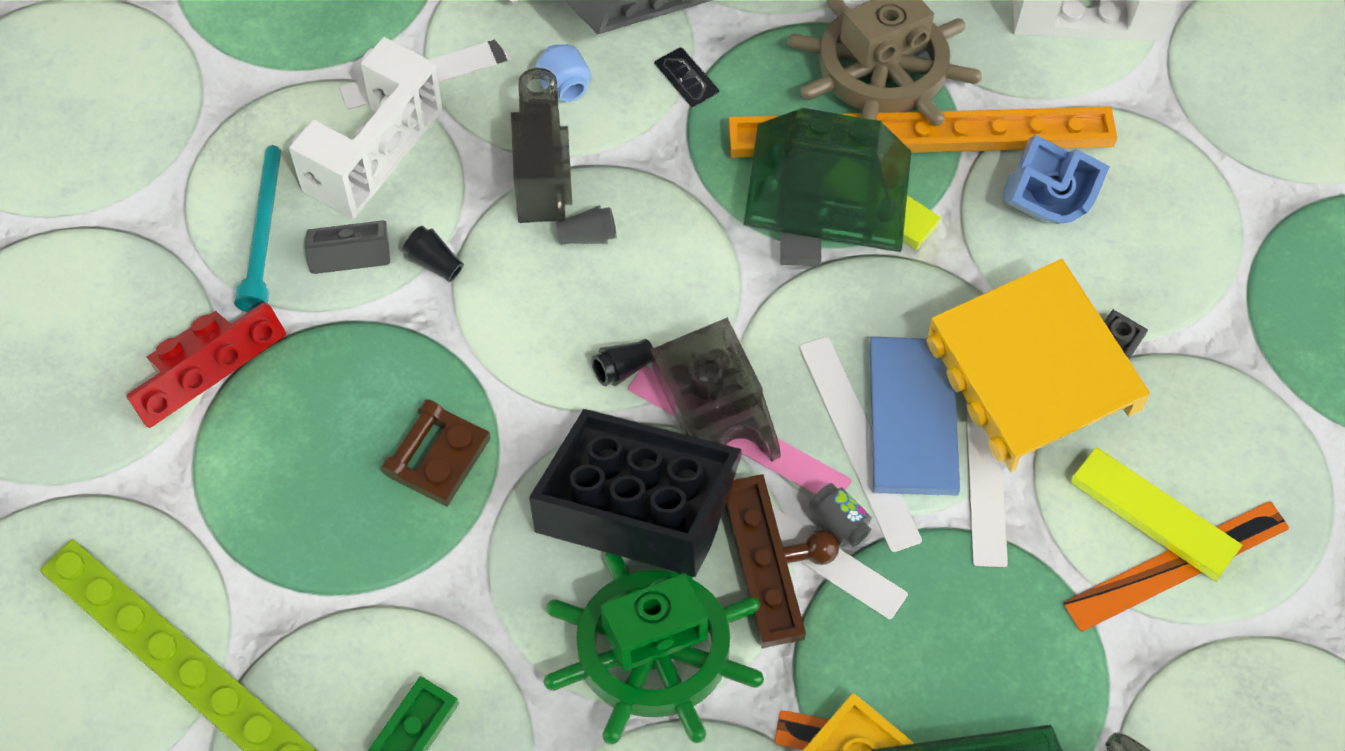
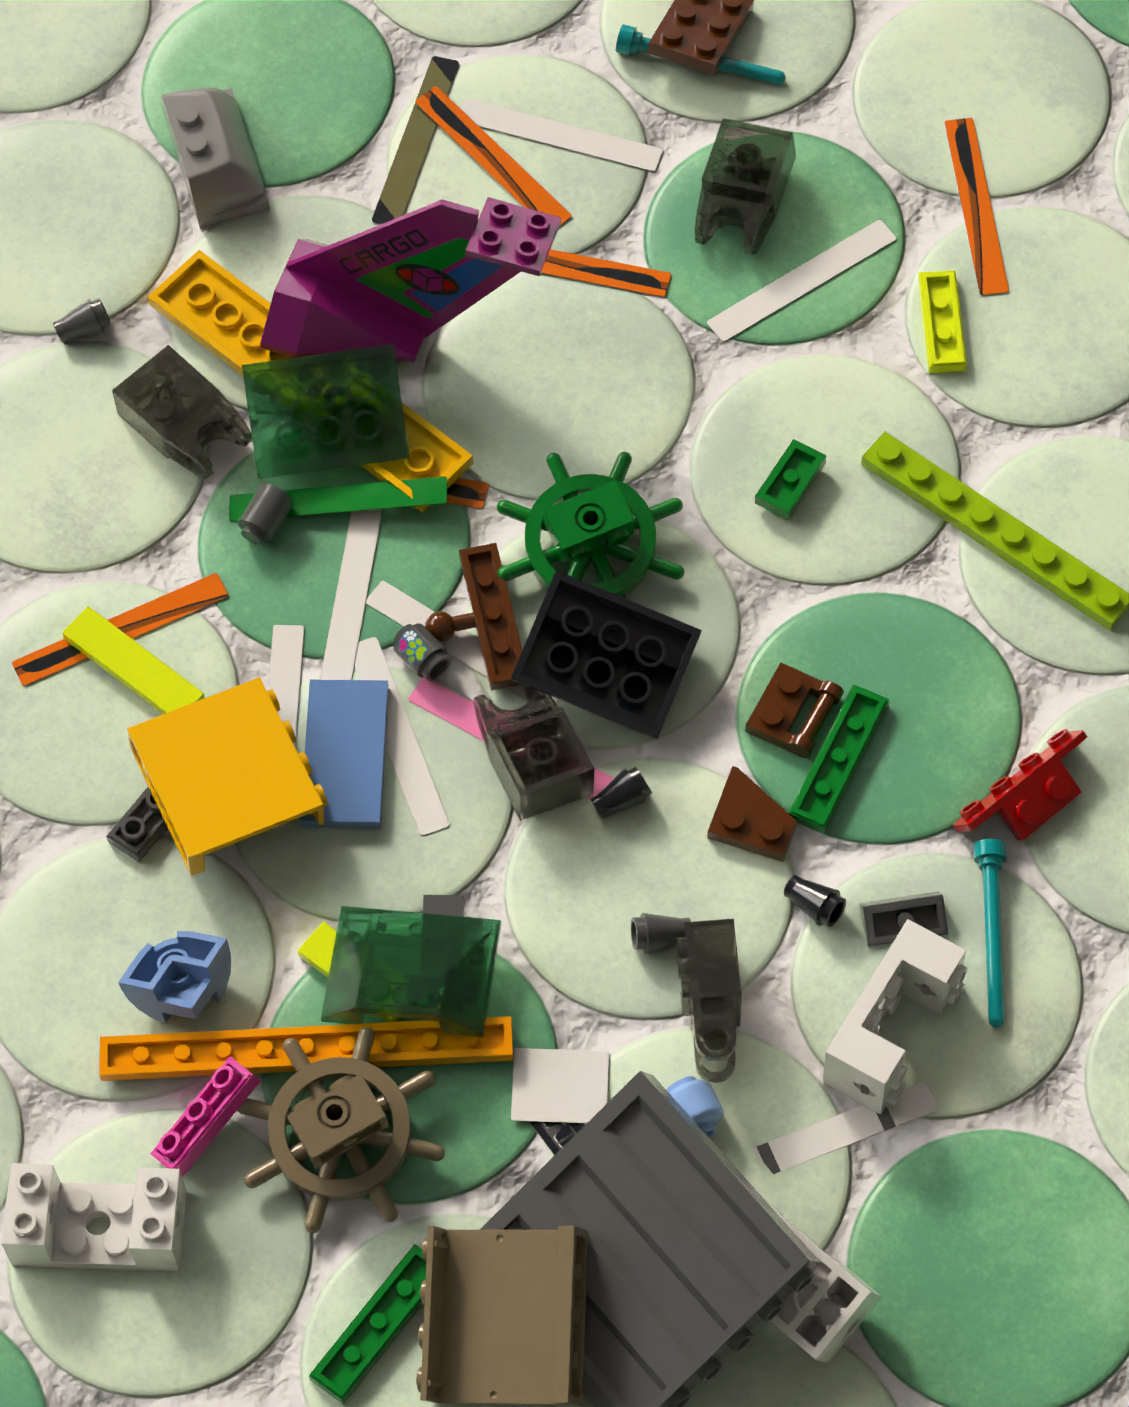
camera: 175 degrees left, 0 degrees up
none -> dark pink tile [150,1056,261,1177]
none -> green sticker [229,476,447,522]
none -> dark grey brick [238,483,294,545]
none -> white sticker [320,509,383,680]
none -> white sticker [511,1048,609,1123]
none -> reddish brown wing [707,766,797,862]
none -> green tile [788,684,889,834]

